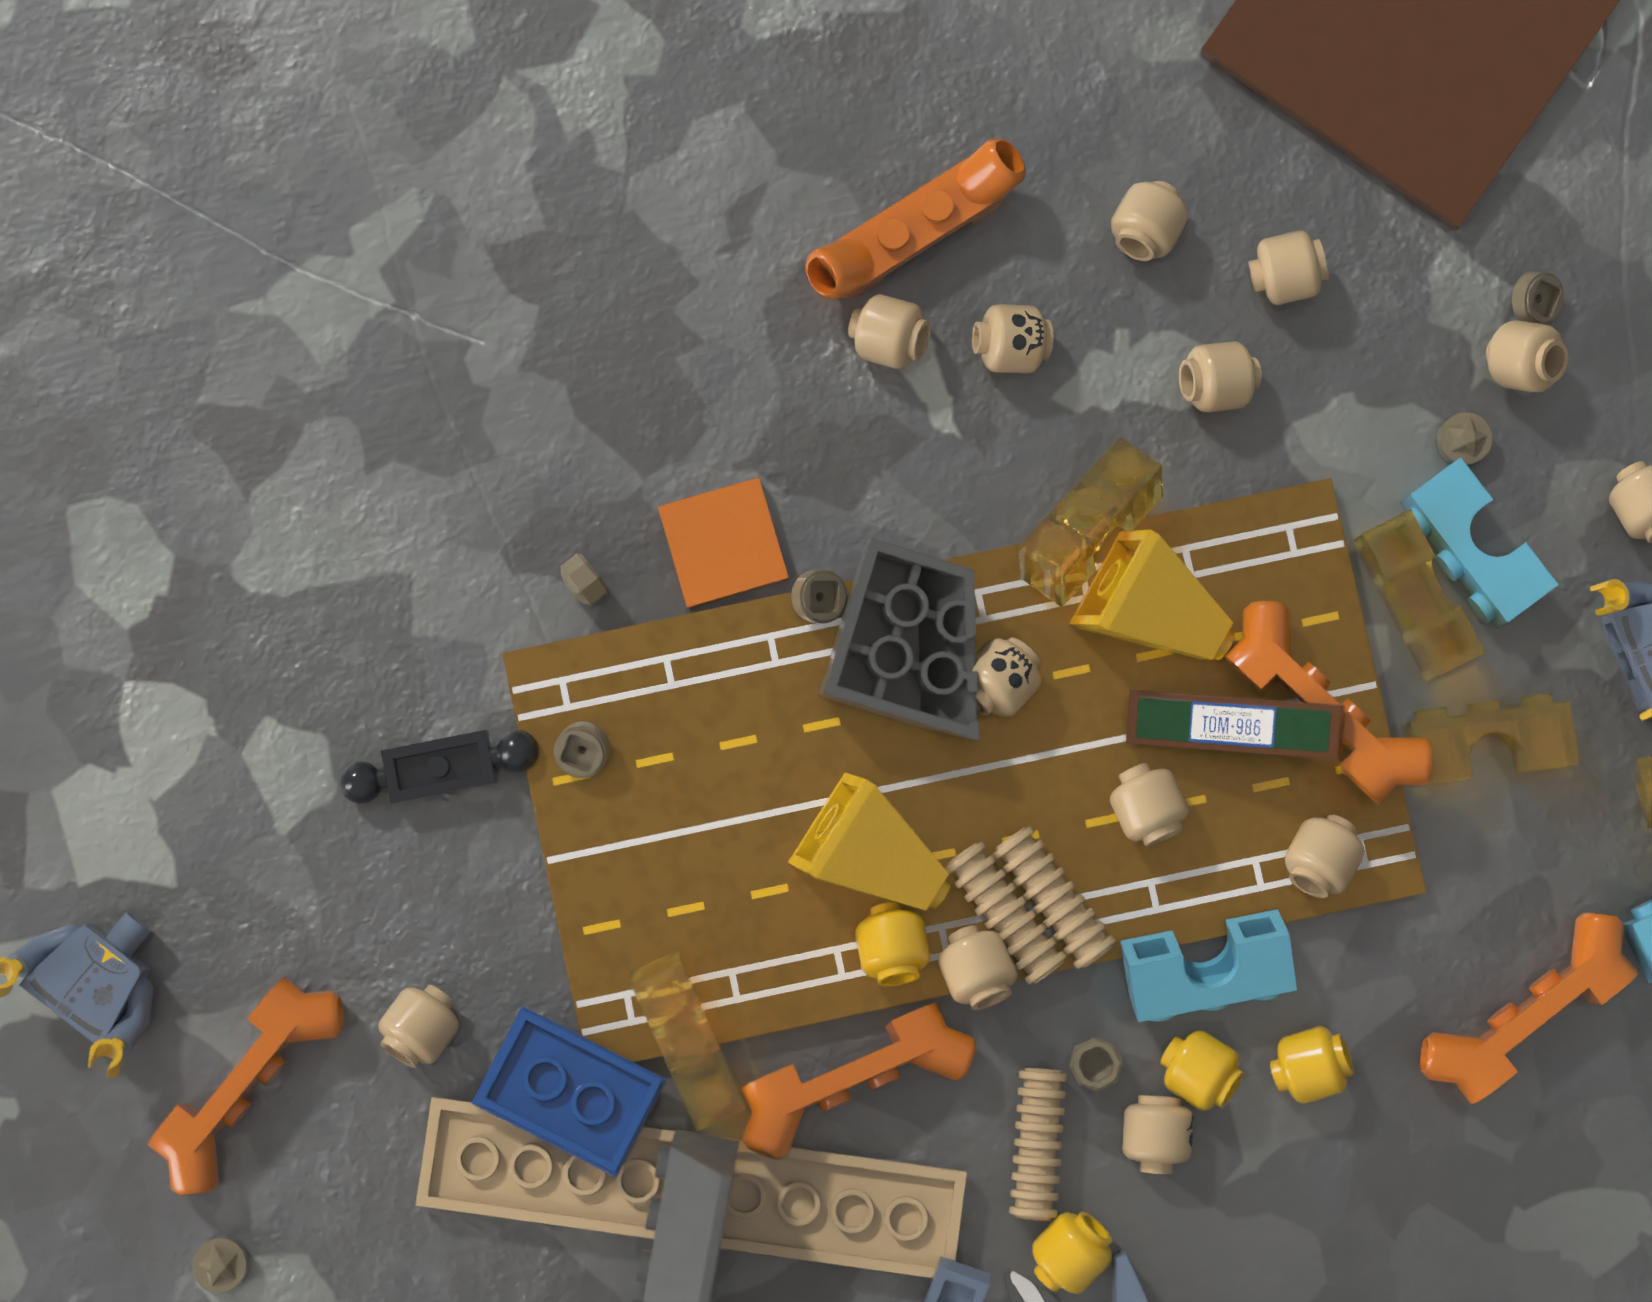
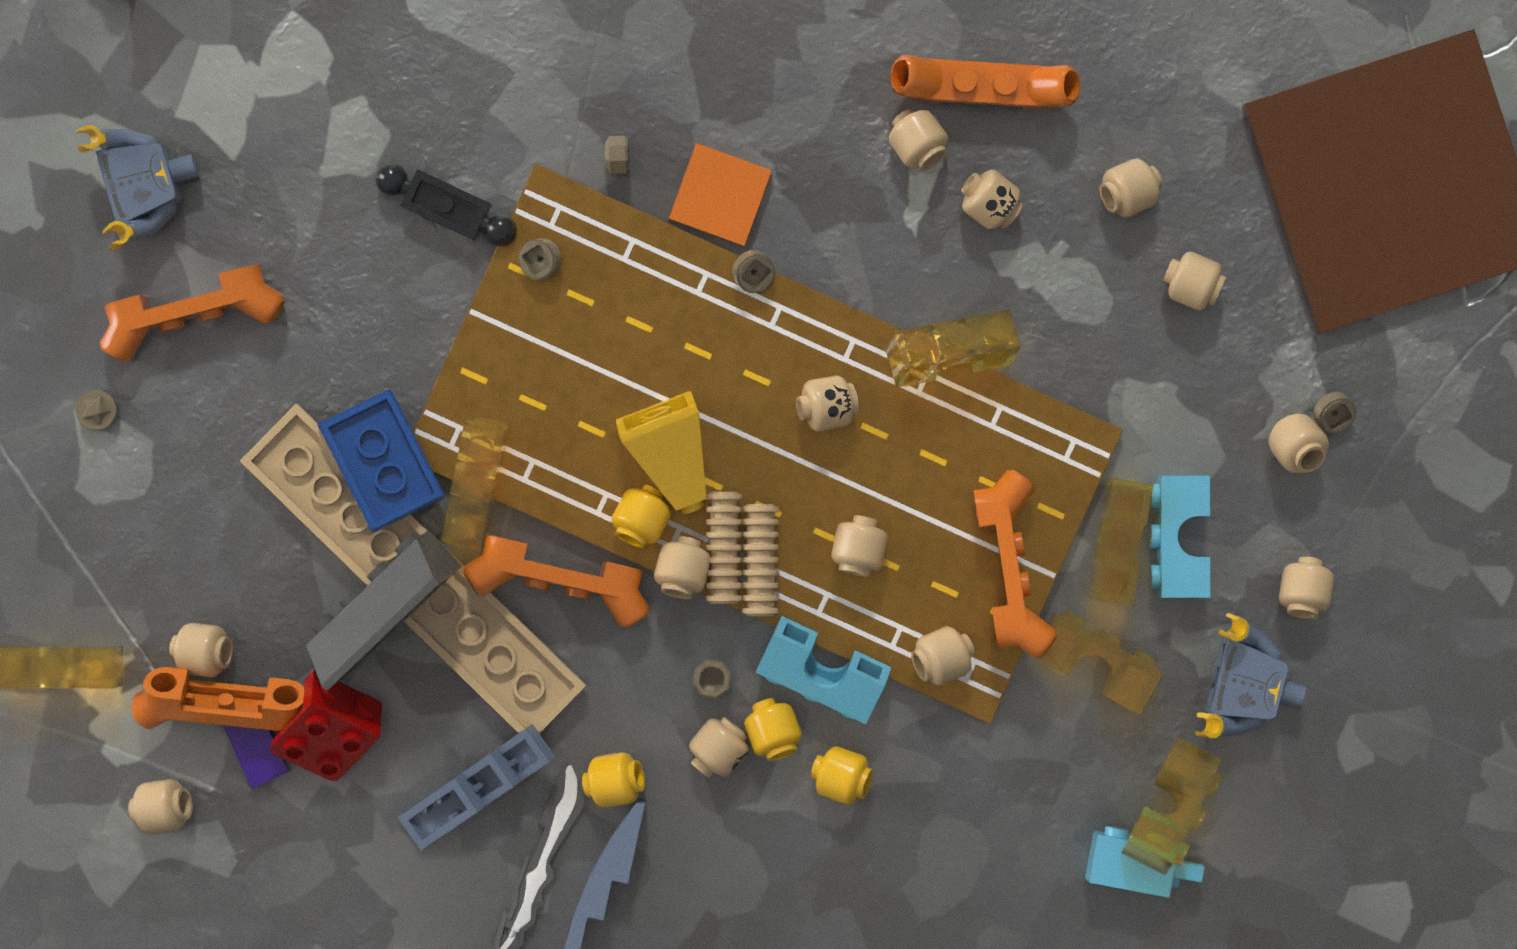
camera: 35 degrees right, 5 degrees up
tan head [378,985,459,1068] -> none
dark grey wedge [818,538,979,741] -> none
tan piece [1009,1068,1067,1221] -> none
yellow slope [1069,530,1235,660] -> none
tile [1126,690,1345,760] -> none
tan head [1179,341,1262,412] -> none
orange plate [1420,913,1639,1104] -> none
dark tan tile [1437,412,1493,466] -> none

